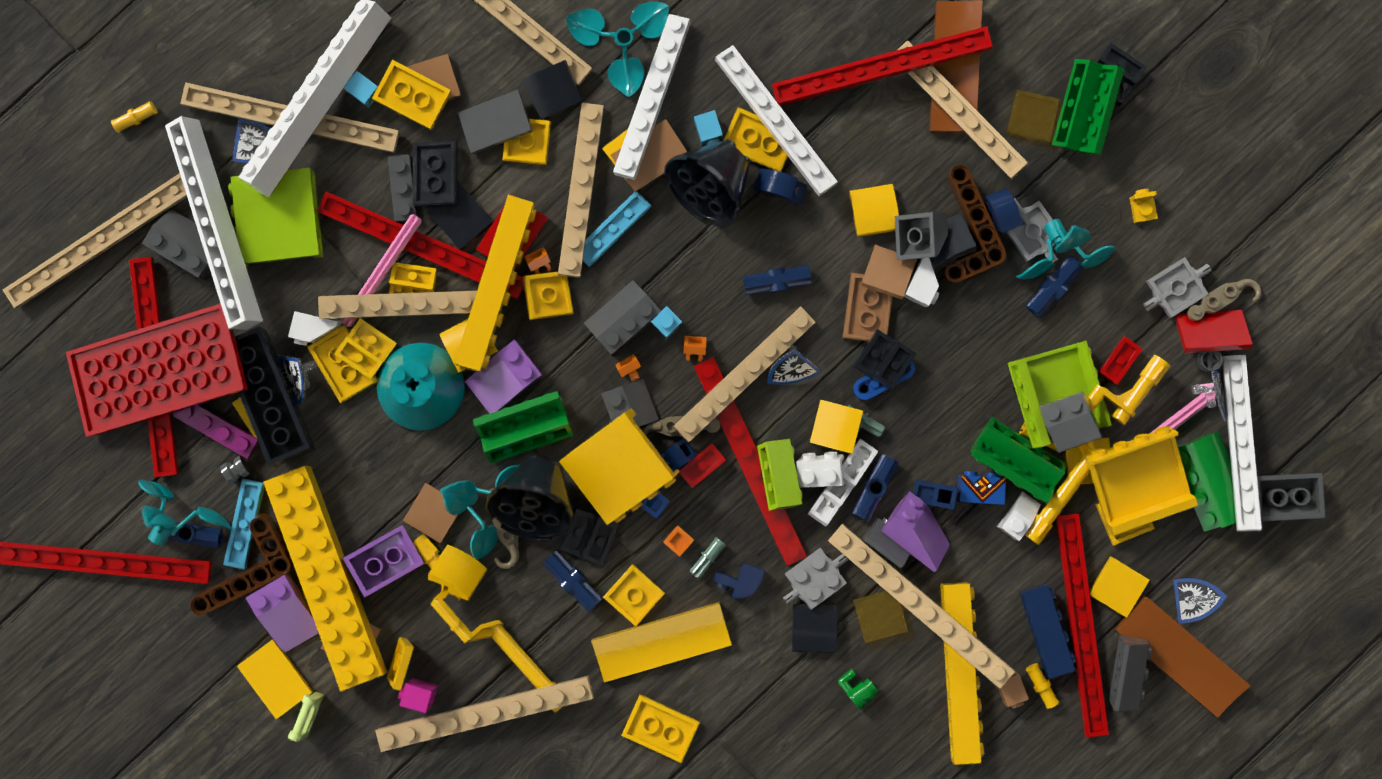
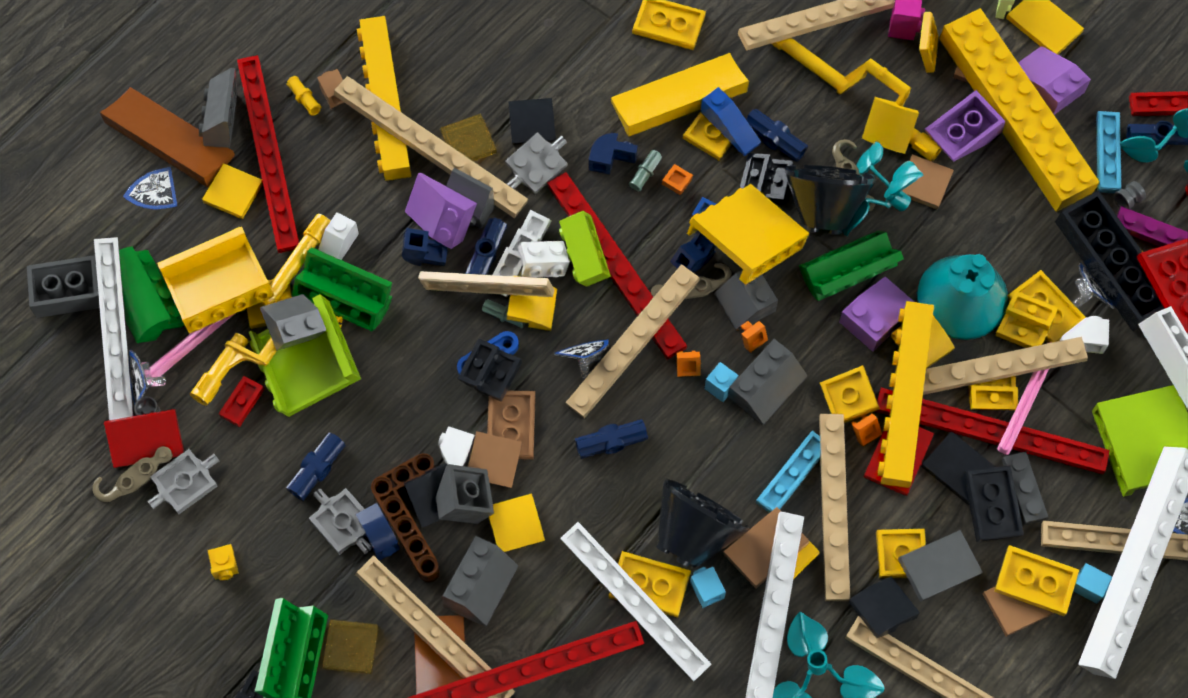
camera: 170 degrees right, 20 degrees down
reddish brown beam [190,513,294,615] -> none
red plate [679,444,726,488] -> none
dark blue brick [753,169,808,206] -> none
green piece [838,669,879,711] -> none
brick [957,471,1006,505] -> none
teal plant [1016,219,1116,279] -> none
dark blue brick [1018,583,1076,679] -> none
none -> tan tile [418,271,554,297]
none -> dark grey slope [443,536,518,627]
none -> blue slope [701,87,761,156]

